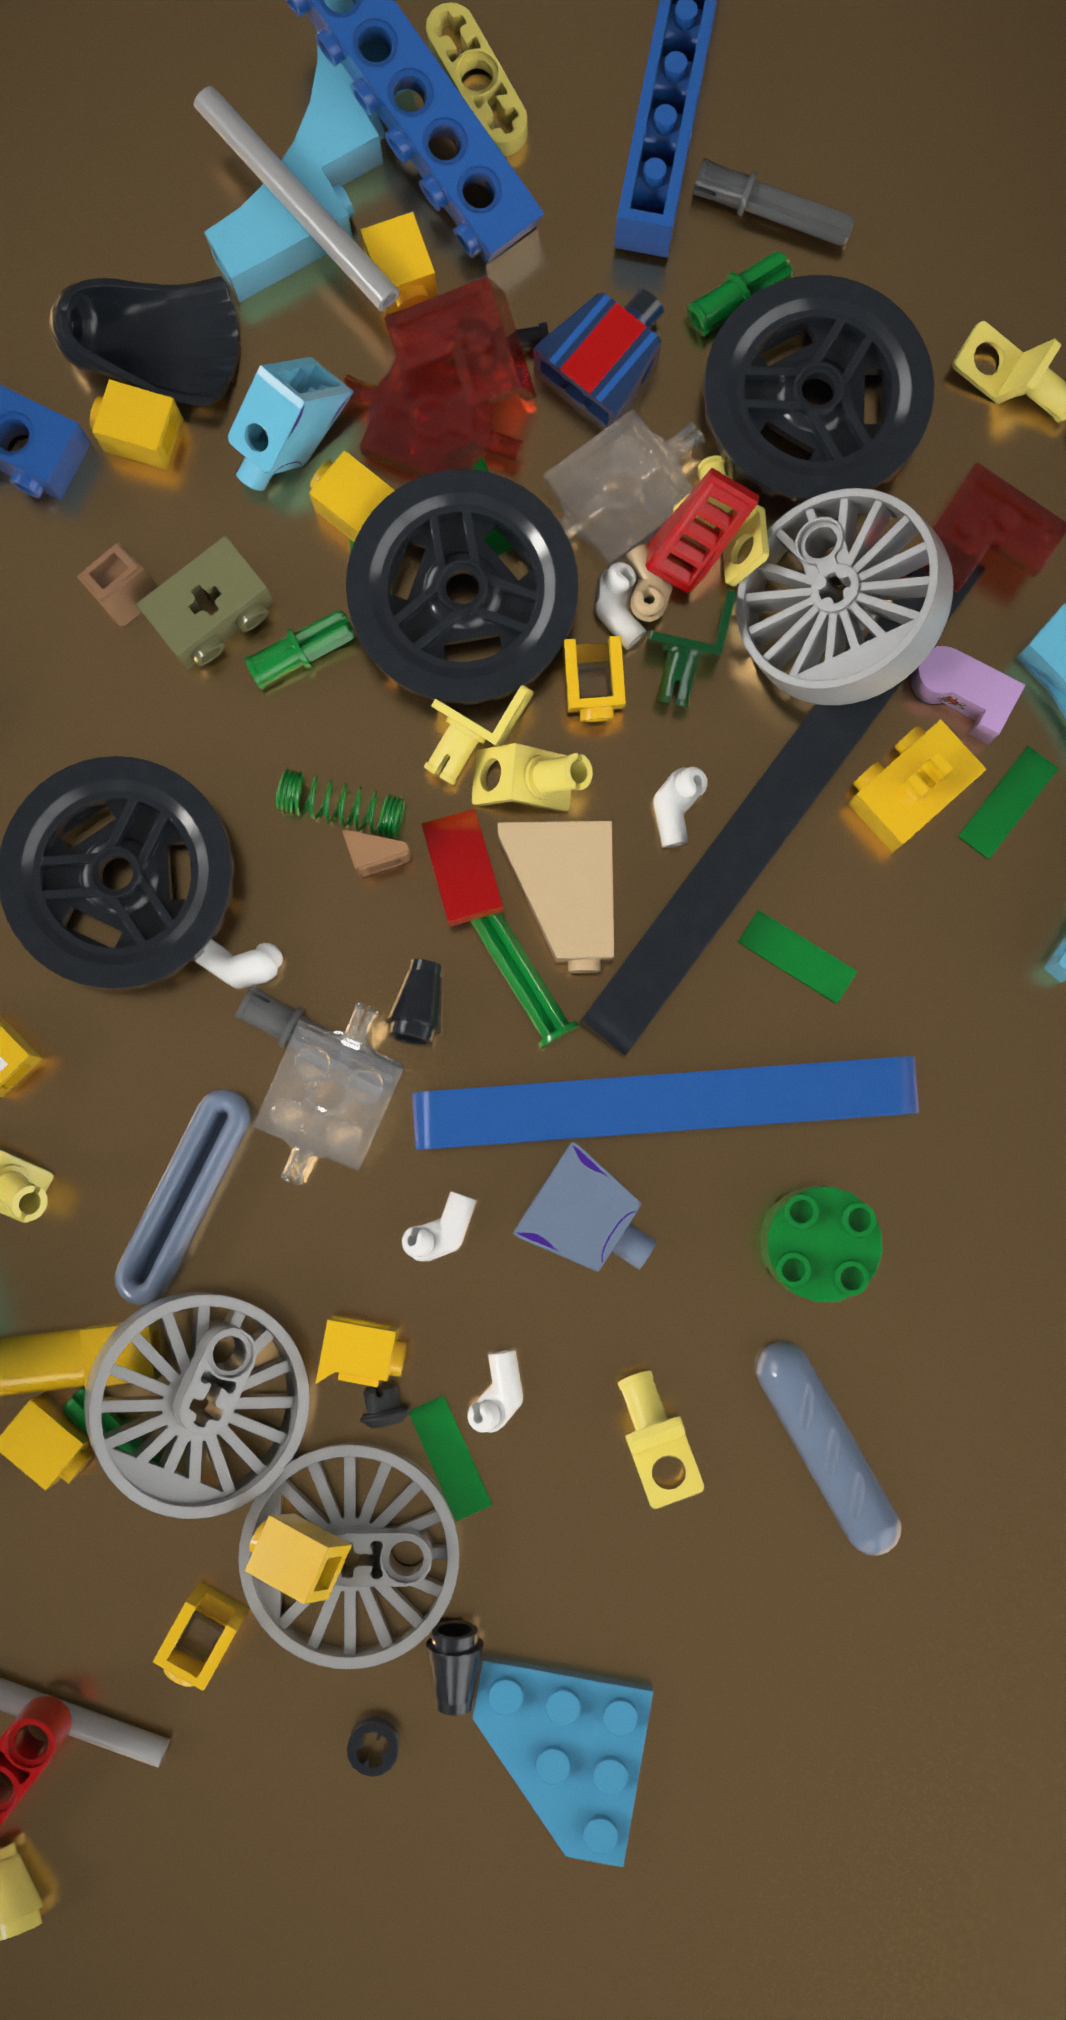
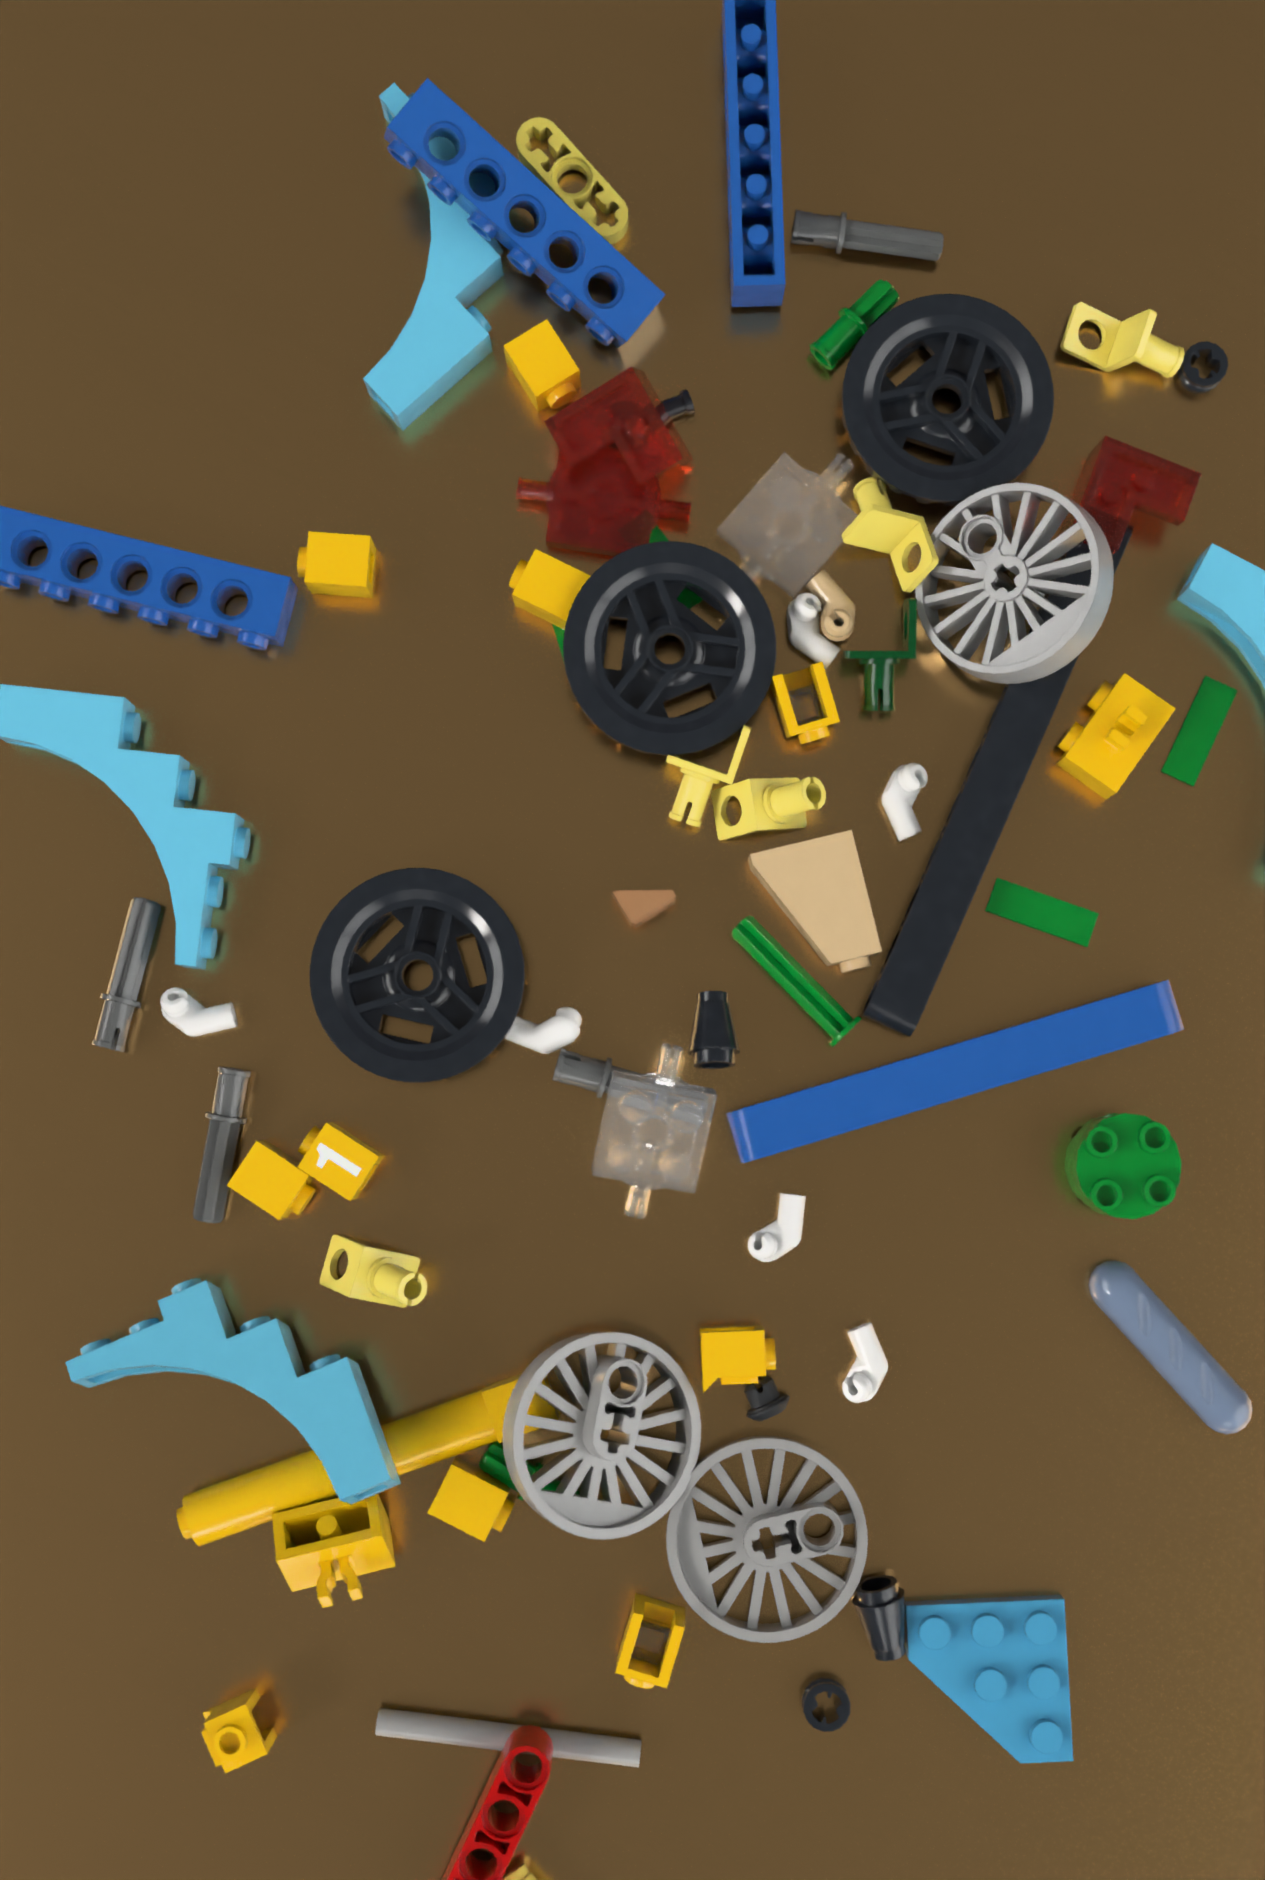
camera: 10 degrees left, 0 degrees up
black hair [49,276,240,406] -> none
medium nougat slope [77,542,158,627] -> none
sand blue piece [115,1089,251,1305] -> none
olive brick [136,535,274,670] -> none
light grey piece [194,86,400,311] -> none
medium azure torso [228,357,354,491] -> none
green axle [244,609,355,690] -> none
yellow brick [245,1513,352,1604] -> none
green piece [275,768,405,839] -> none
green sticker [408,1395,492,1522] -> none
red slope [421,809,504,926] -> none
sand blue torso [513,1141,657,1272] -> none
torso [534,289,664,435] -> none
light yellow bracket [618,1371,704,1509] -> none
red slope [645,468,759,593] -> none
lavender leg [910,646,1025,744] -> none

